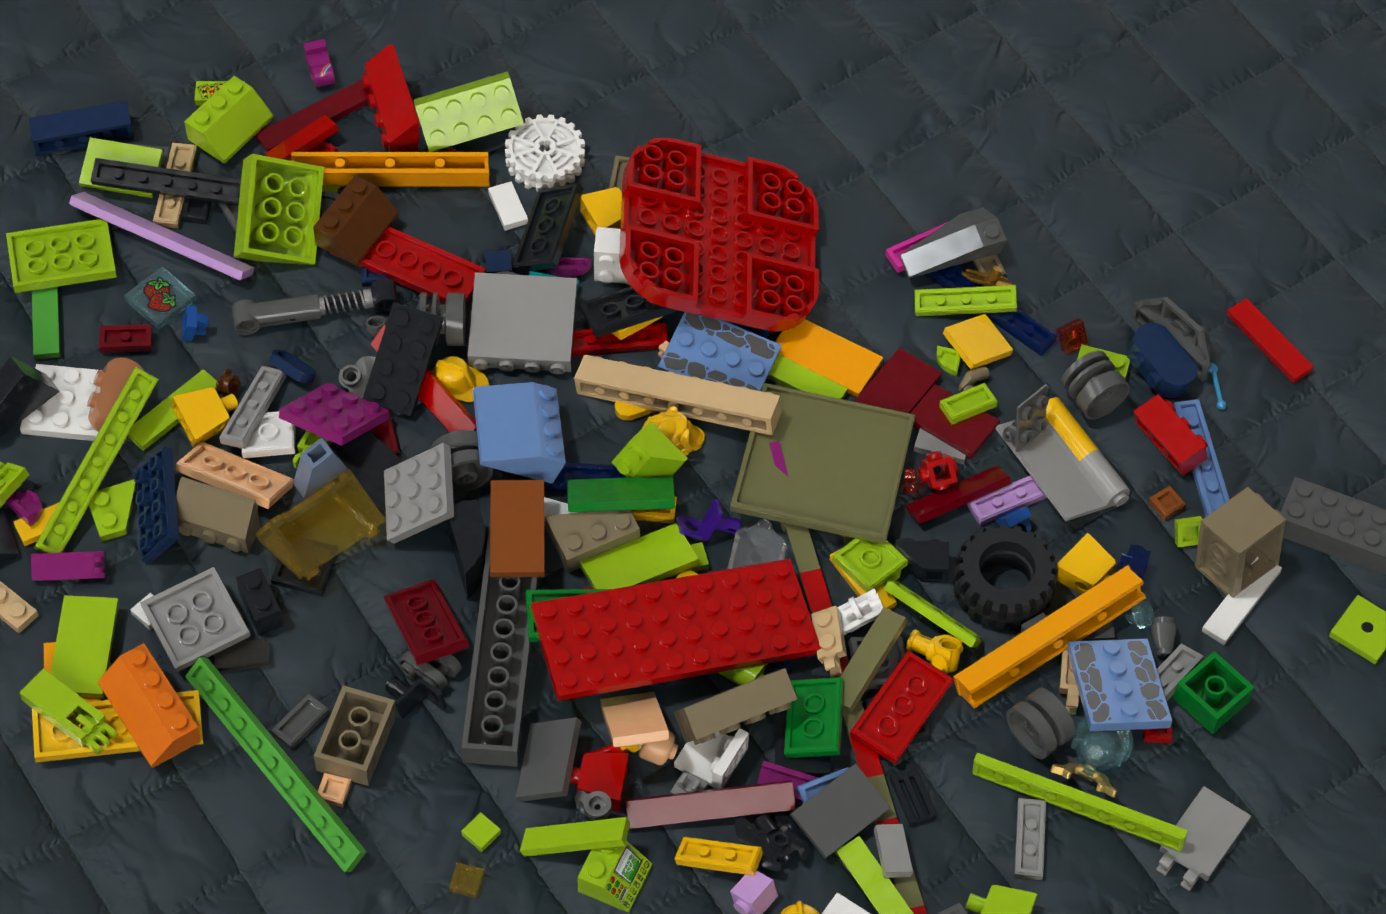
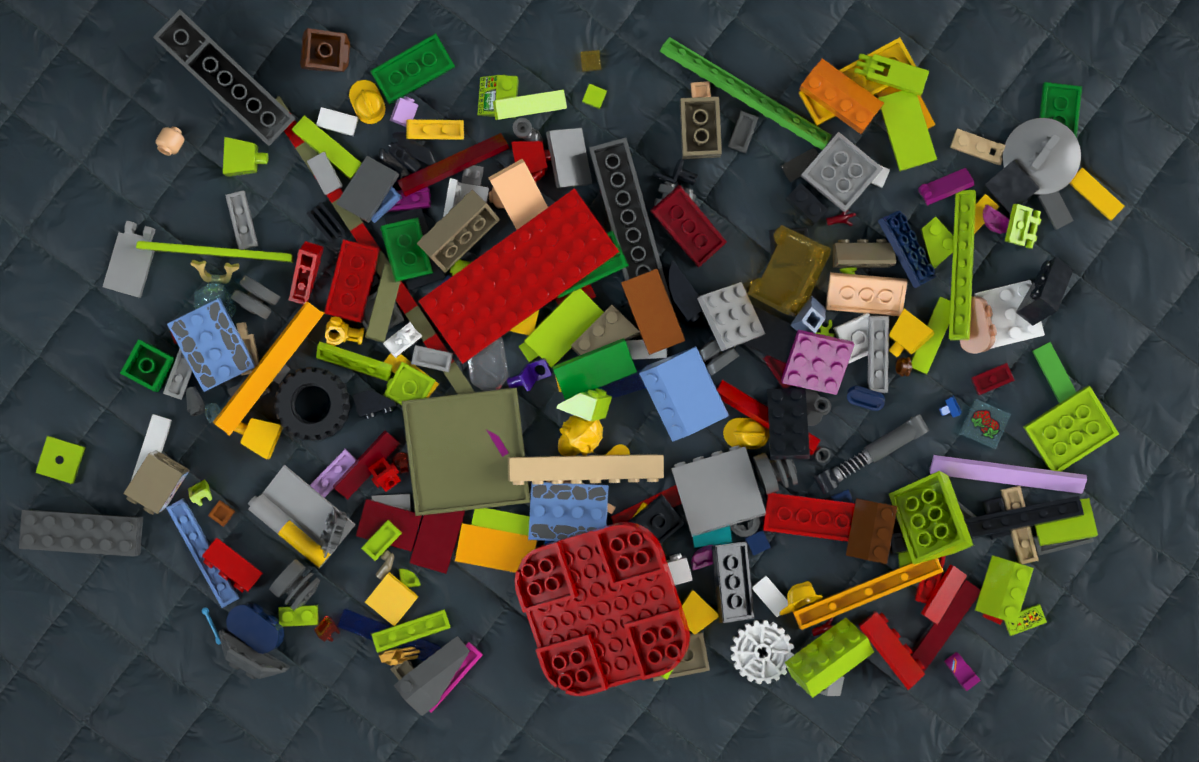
camera: 165 degrees right, 30 degrees up
dark blue brick [29,101,134,156] -> none
tan plate [811,606,847,678] -> none
blue tile [996,507,1032,532] -> none
clear blue brick [1115,544,1152,579] -> none
red tile [1226,298,1314,383] -> none
none -> red slope [289,241,324,305]
none -> light grey tile [411,345,453,372]
none -> yellow piece [779,581,823,615]
none -> dark red bar [826,210,856,226]

